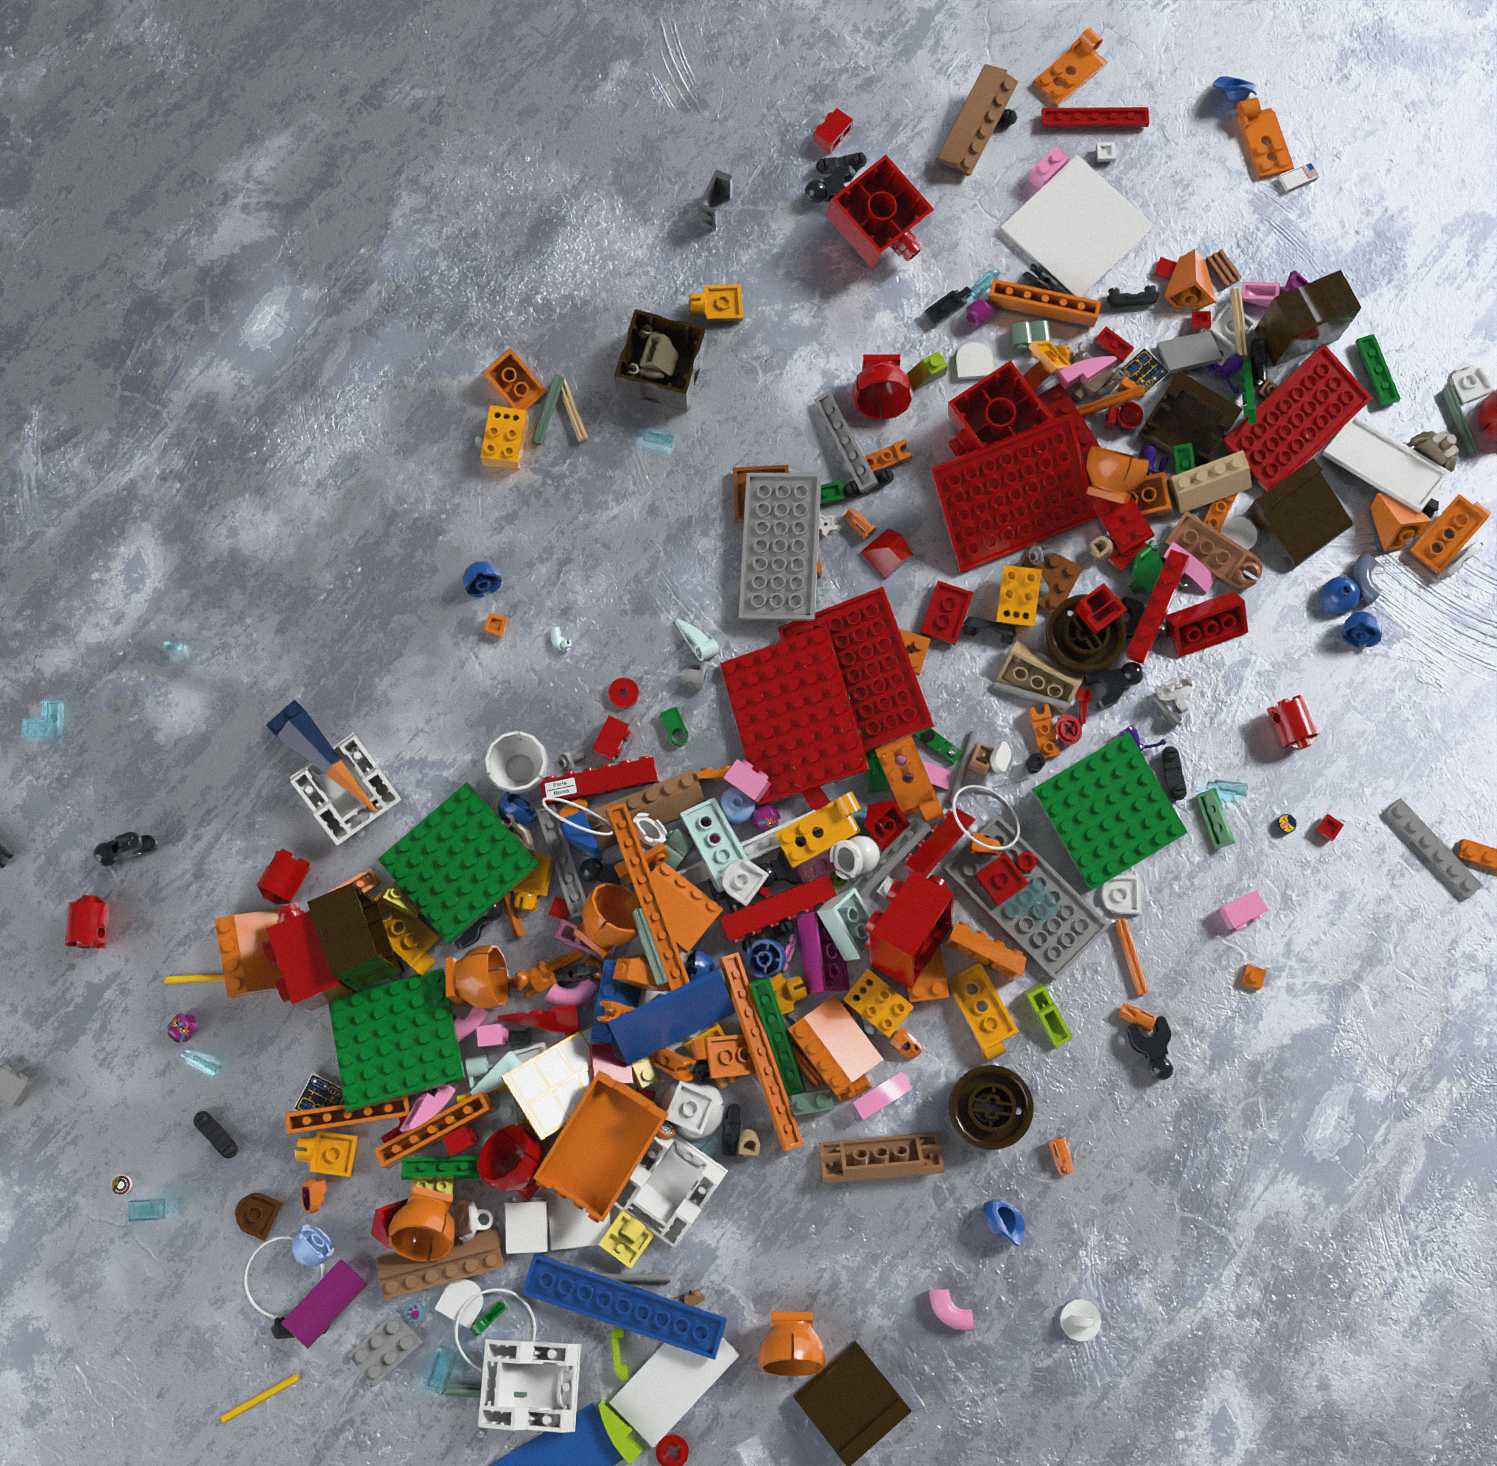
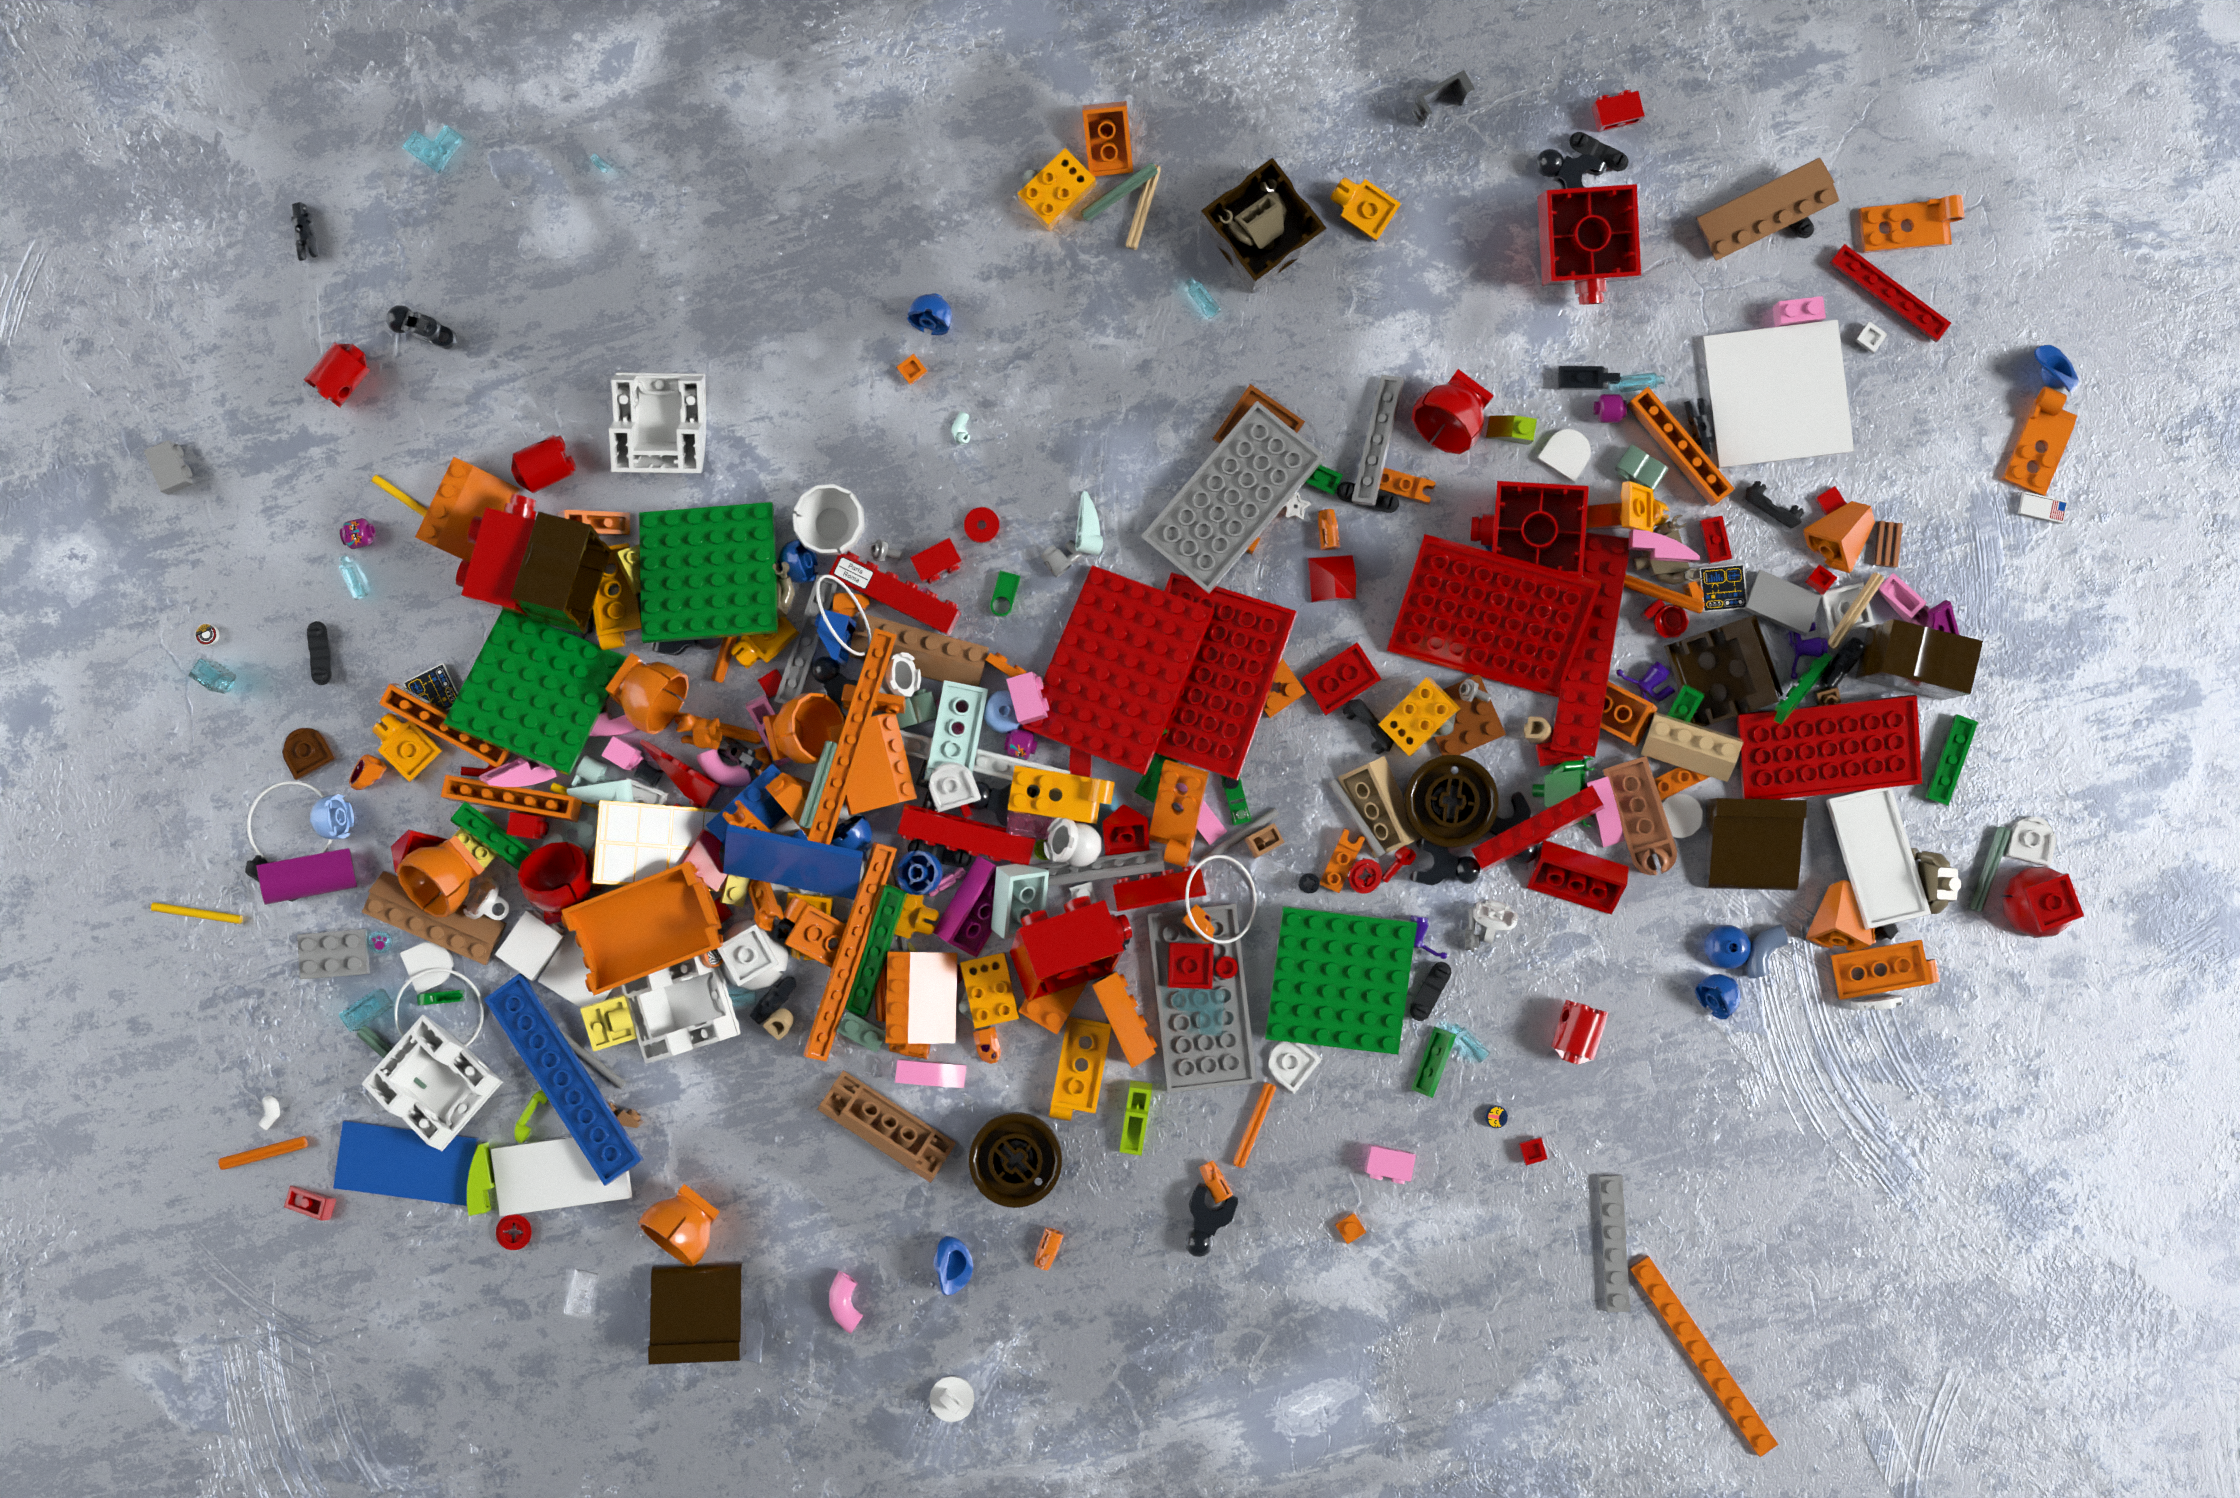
camera: 35 degrees right, 10 degrees up
dark blue plate [266,699,377,813] -> none
white tile [990,742,1011,773] -> none
red plate [1075,583,1128,634] -> none
orange plate [1086,446,1149,504] -> none

